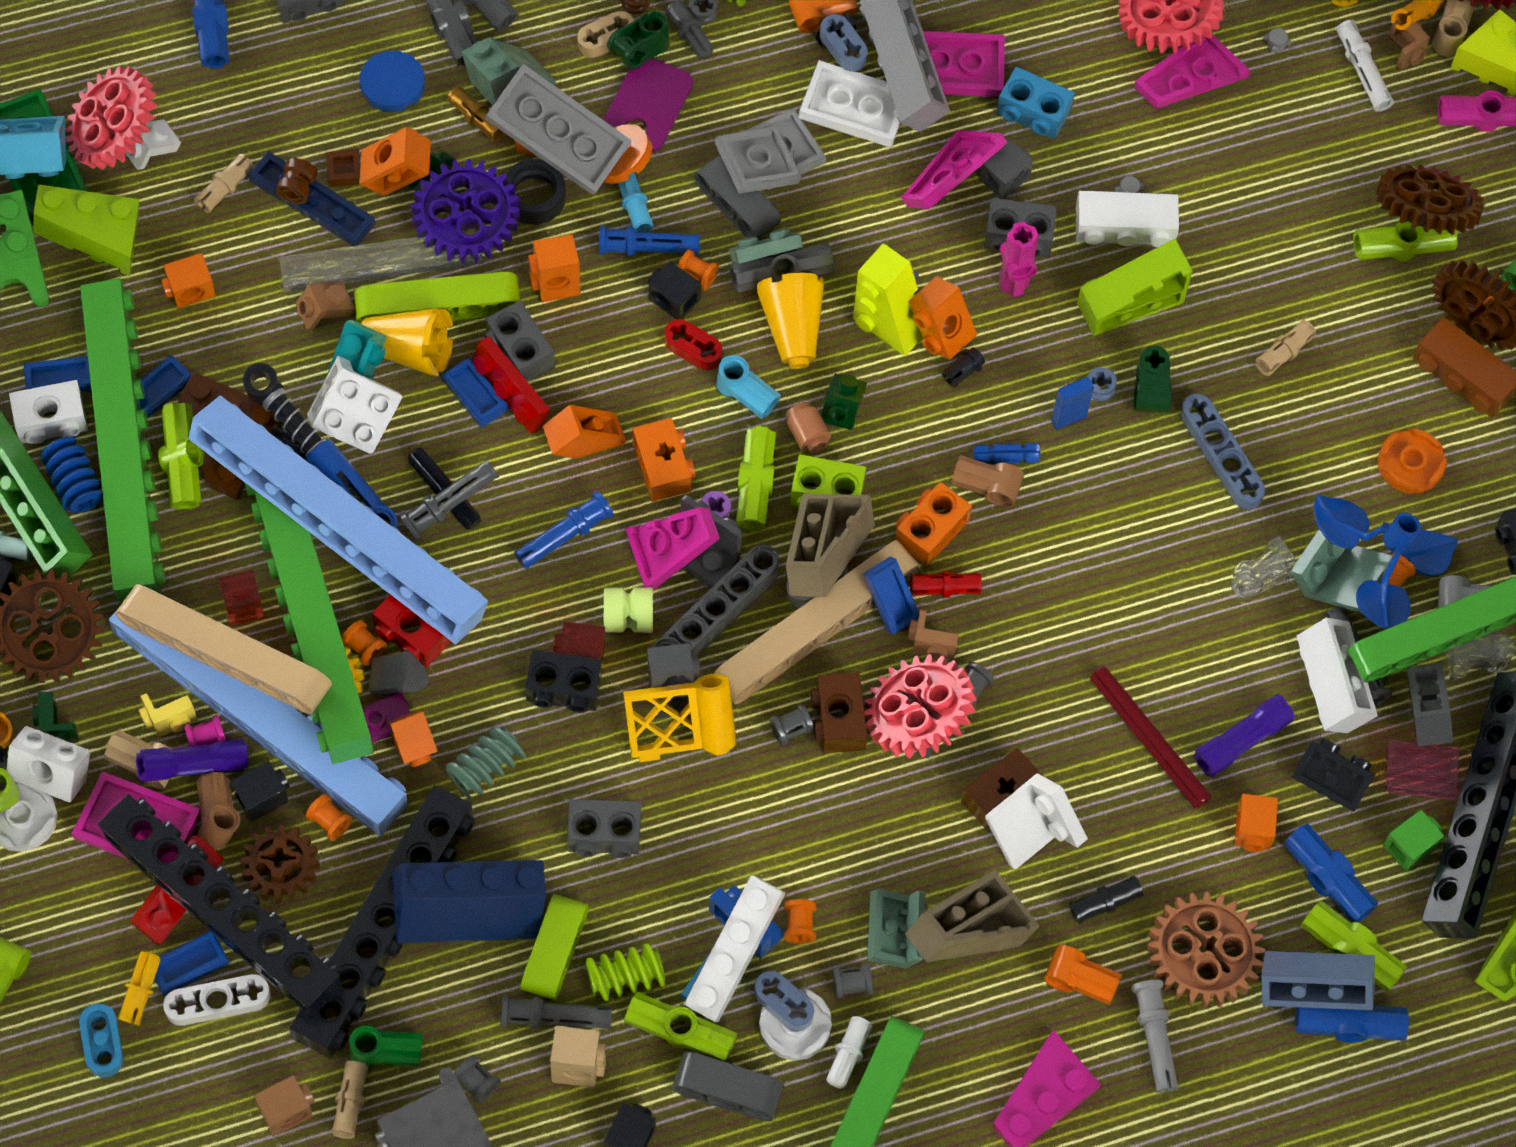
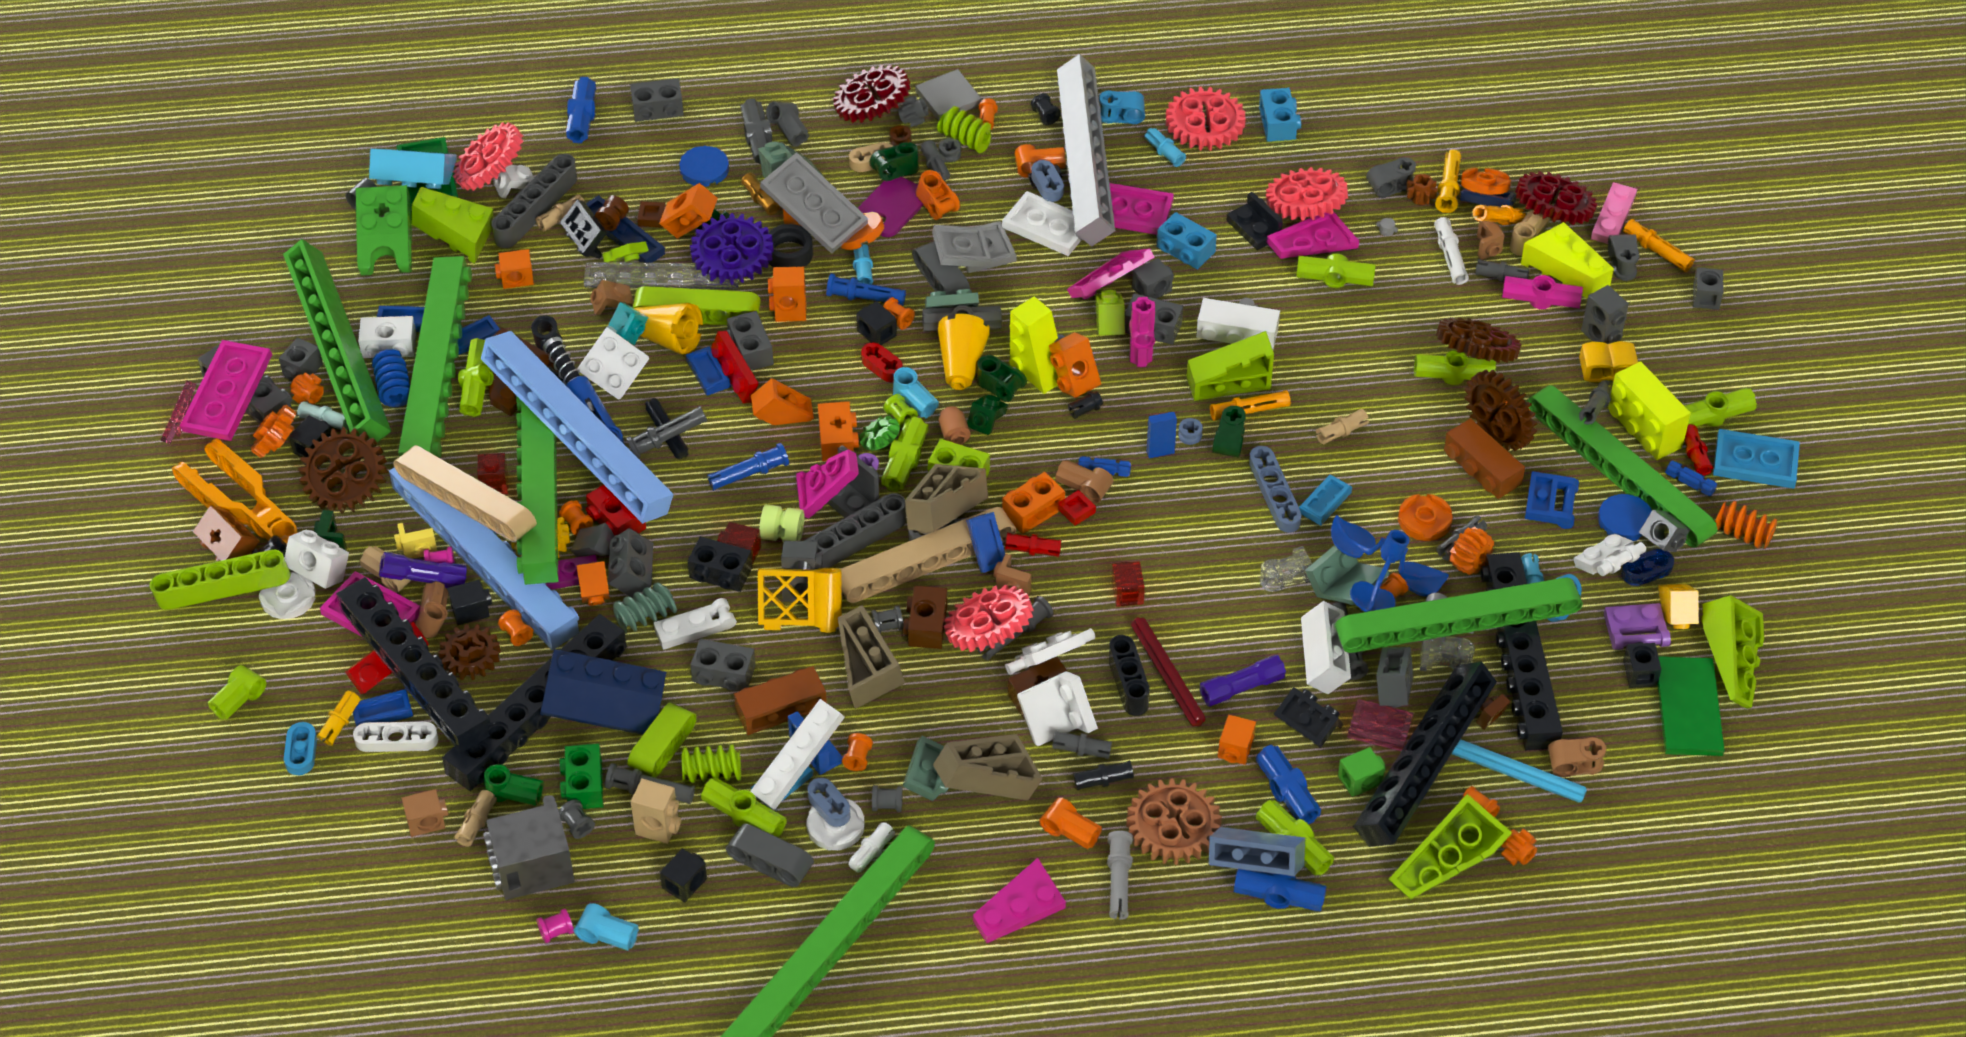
camera: 15 degrees right, 15 degrees down
none -> dark grey beam [492,154,577,248]
none -> black bracket [560,199,608,259]
none -> green brick [560,744,604,809]
none -> lime plate [602,241,649,264]
none -> dark grey brick [608,528,654,598]
none -> white plate [653,598,737,650]
none -> dark orange brick [734,666,827,735]
none -> dark tan wedge [838,605,905,709]
none -> bright green gear [859,416,900,451]
none -> lime bush [883,394,918,428]
none -> orange piece [916,170,960,220]
none -> dark green piece [976,355,1027,402]
none -> white plate [1005,628,1096,675]
none -> dark grey pin [1052,731,1112,759]
none -> red plate [1058,490,1096,526]
none -> lime slope [1095,289,1125,335]
none -> black beam [1109,635,1150,716]
none -> clear red brick [1112,561,1145,607]
none -> light orange pin [1210,390,1291,421]
none -> black bracket [1226,192,1283,251]
none -> lime piece [1296,254,1376,288]
none -> dark azure plate [1299,474,1352,526]
none -> dark grey pin [1436,515,1487,561]
none -> orange gear [1449,527,1494,575]
none -> dark grey pin [1475,259,1530,282]

